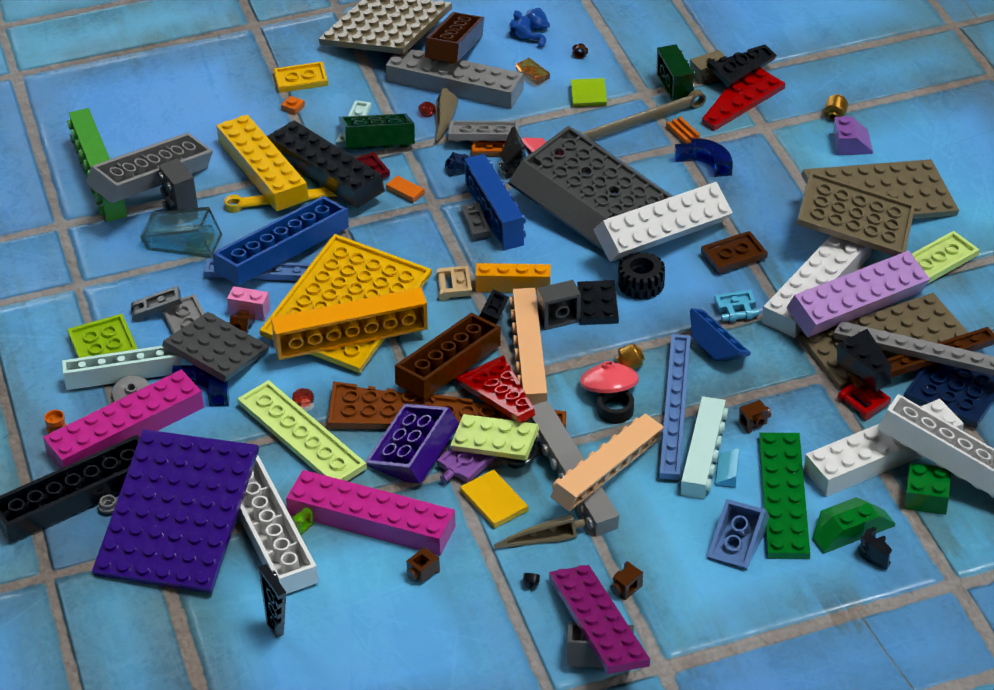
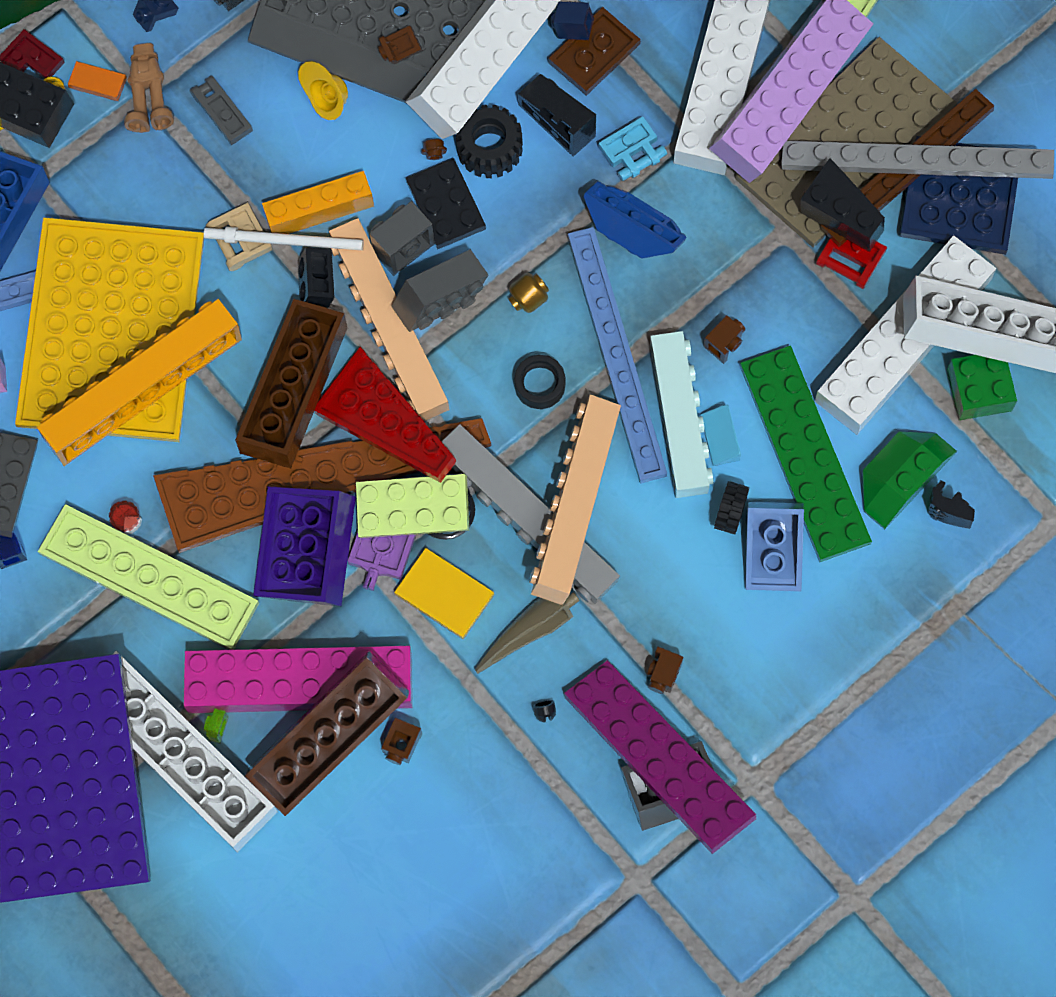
camera: 20 degrees left, 30 degrees up
black wing [258,564,286,638] -> none
blue brick [464,154,526,251] -> none
coral dish [580,361,639,393] -> none
none -> medium nougat piece [124,43,174,133]
none -> white bar [204,227,364,251]
none -> reddish brown brick [245,651,409,816]
none -> yellow piece [298,61,348,120]
none -> reddish brown bracket [378,25,423,65]
none -> dark grey brick [391,249,488,332]
none -> reddish brown plate [421,139,447,160]
none -> black wedge [518,74,596,157]
none -> dark blue brick [551,1,594,40]
none -> black tyre [714,481,750,535]

